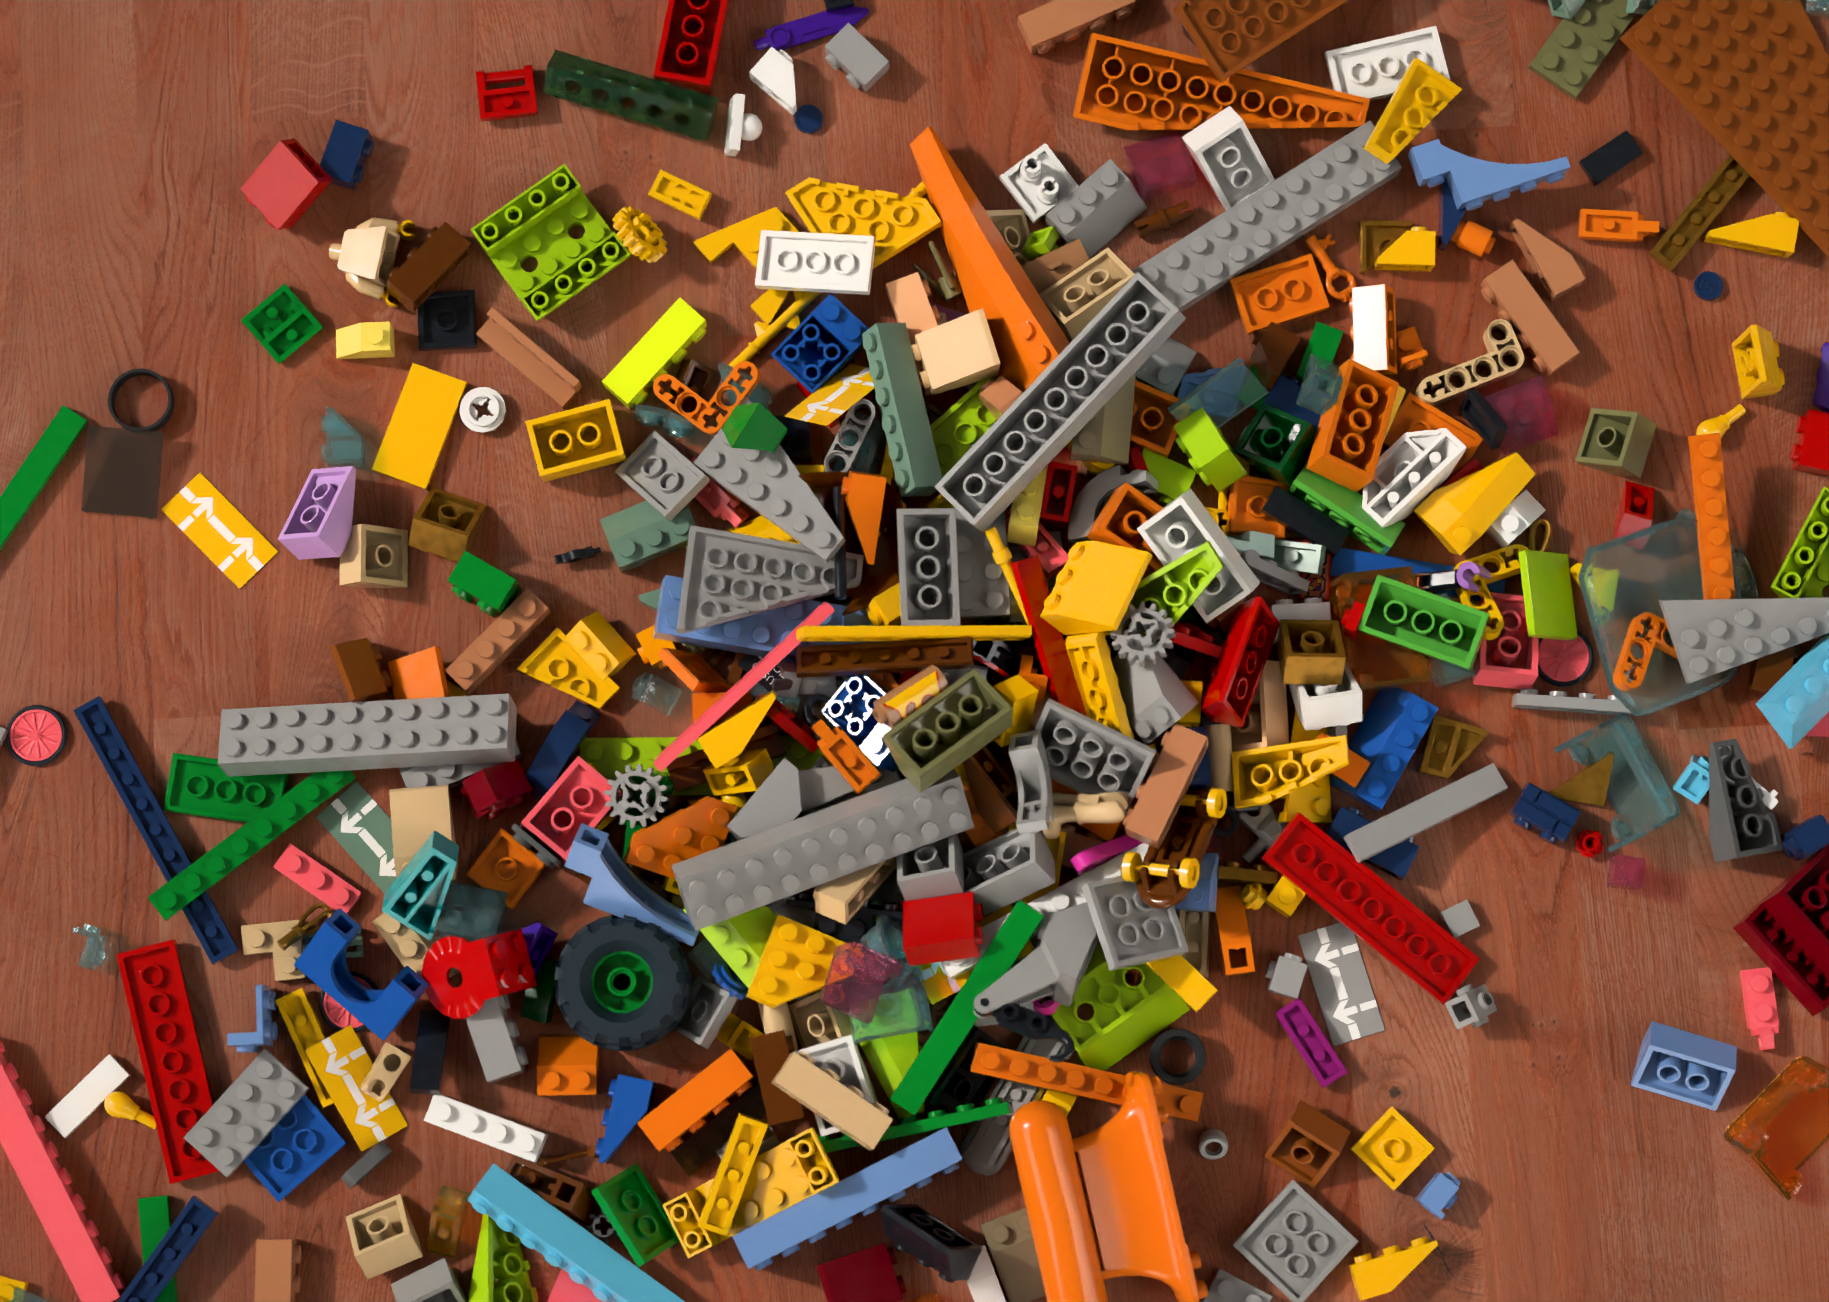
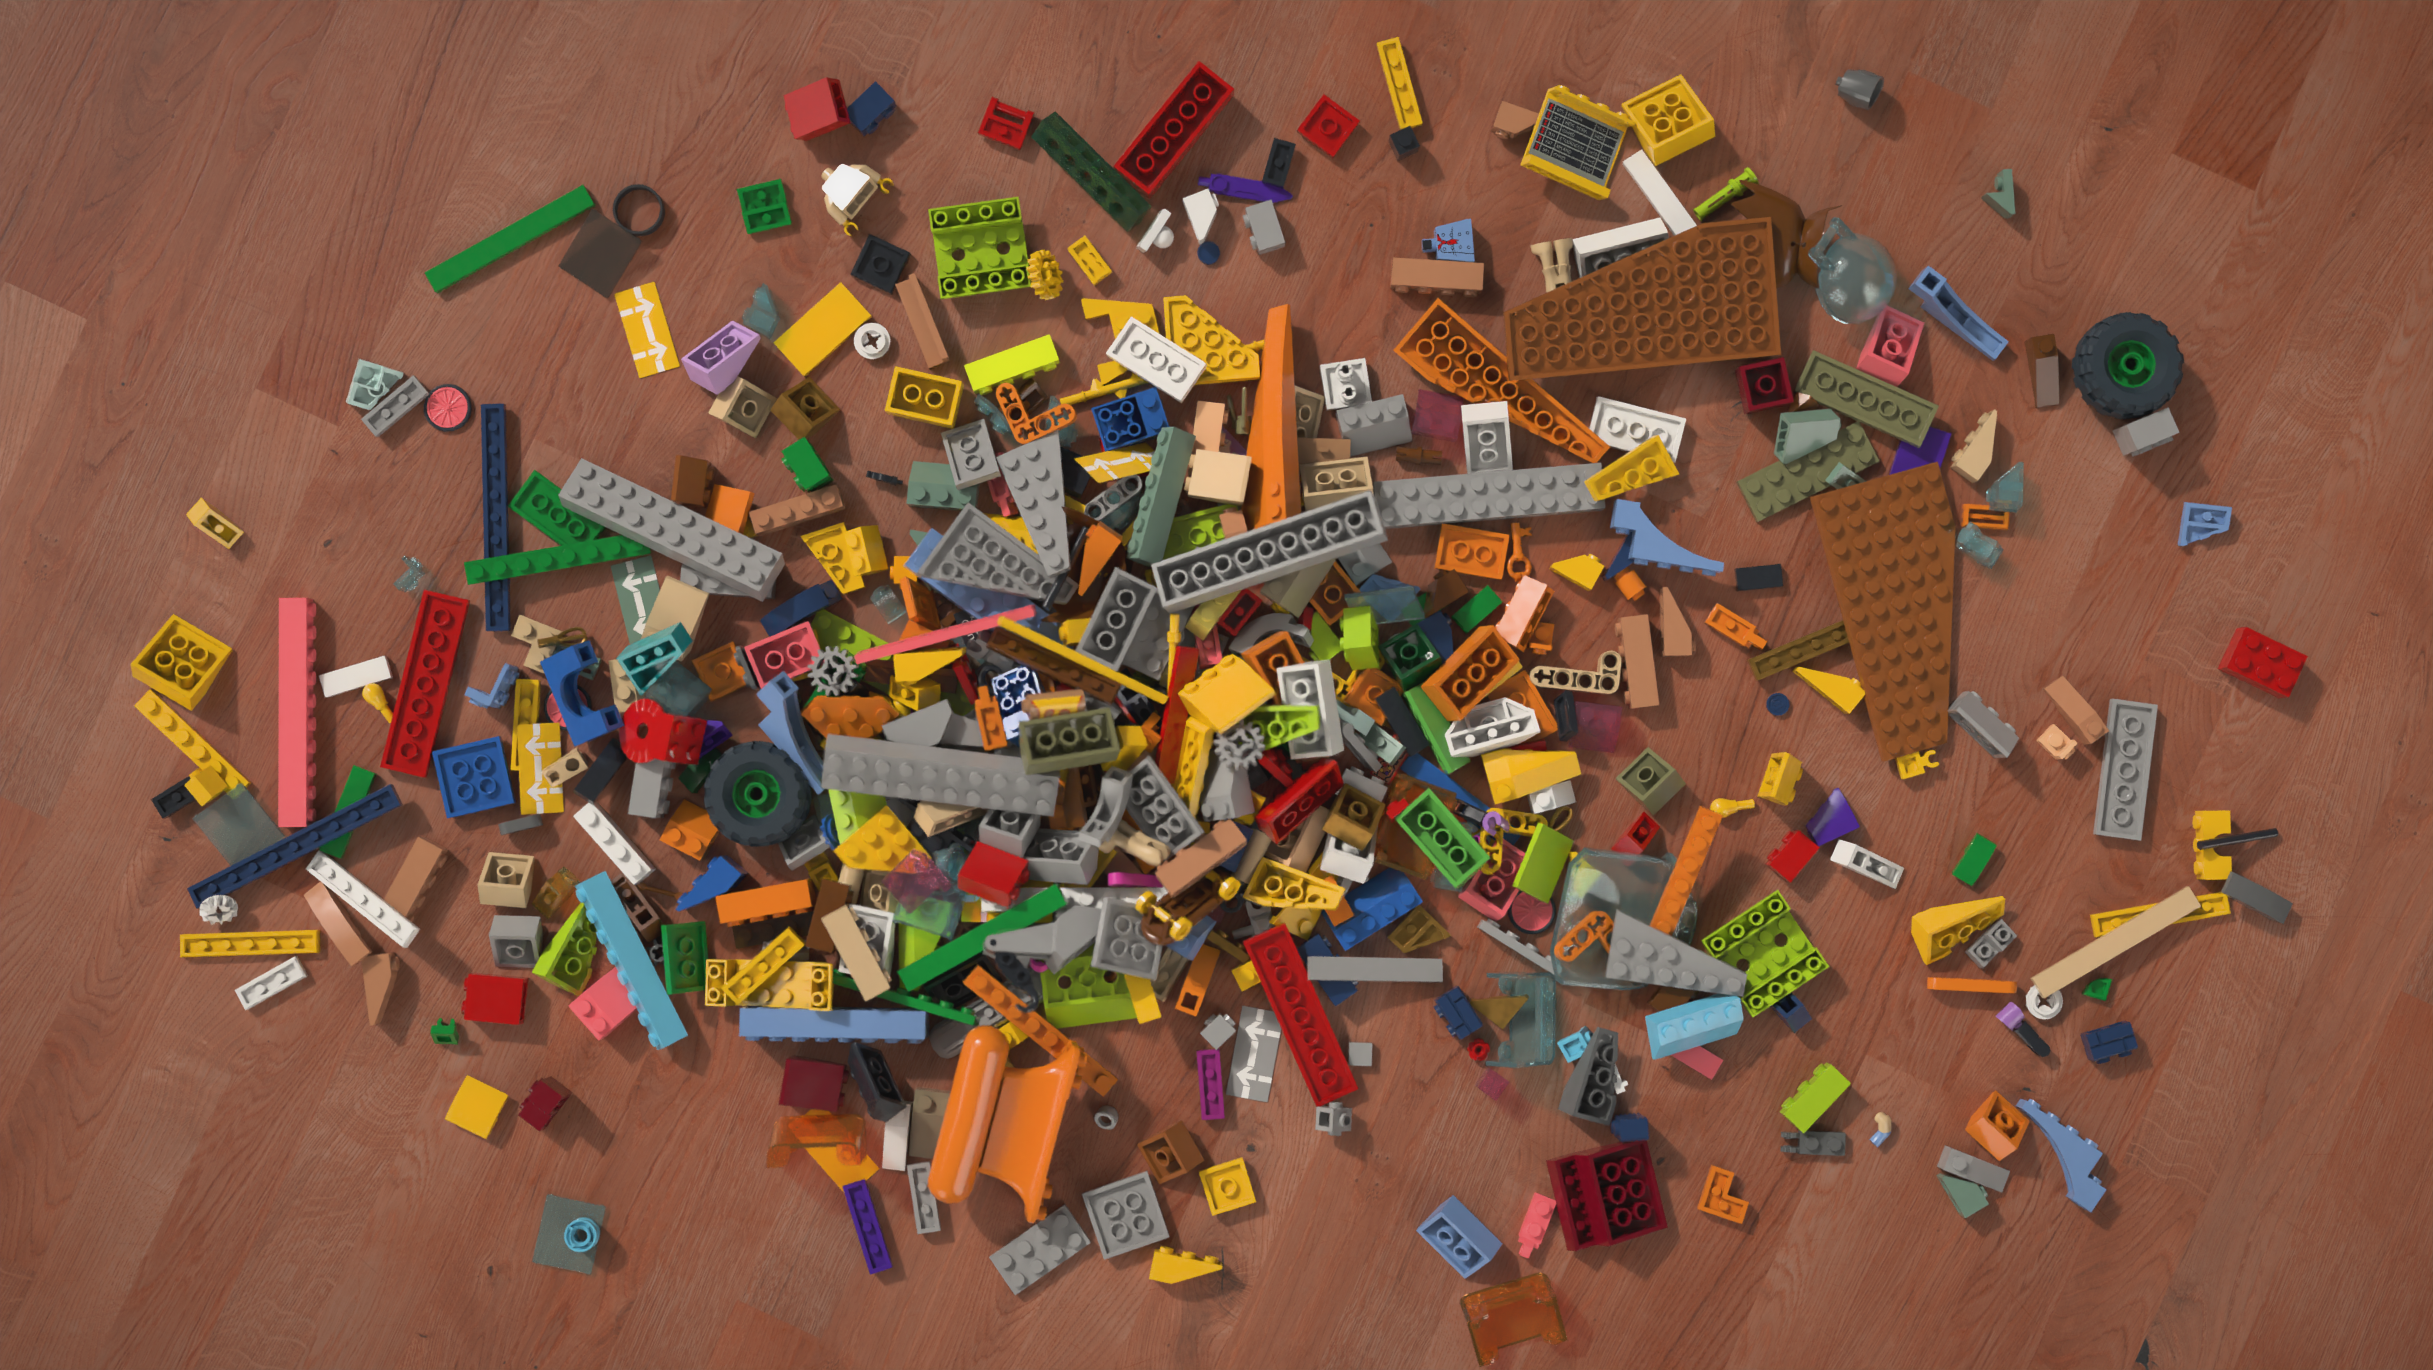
camera: 25 degrees right, 5 degrees up
light grey plate [183,1049,310,1178] -> none
coral plate [273,843,363,915] -> none
light yellow slope [336,322,395,359] -> none
reddish brown brick [387,222,471,313] -> none
dark red brick [460,759,533,821] -> none
green slope [722,402,787,454] -> none
lime tile [1022,226,1059,259] -> none
black tyre [1149,1029,1206,1085] -> none
yellow plate [1240,883,1267,910] -> none
clear light blue slope [1296,353,1343,416] -> none
pearl gold tile [1359,220,1413,274] -> none
medium blue brick [1415,1172,1461,1219] -> none

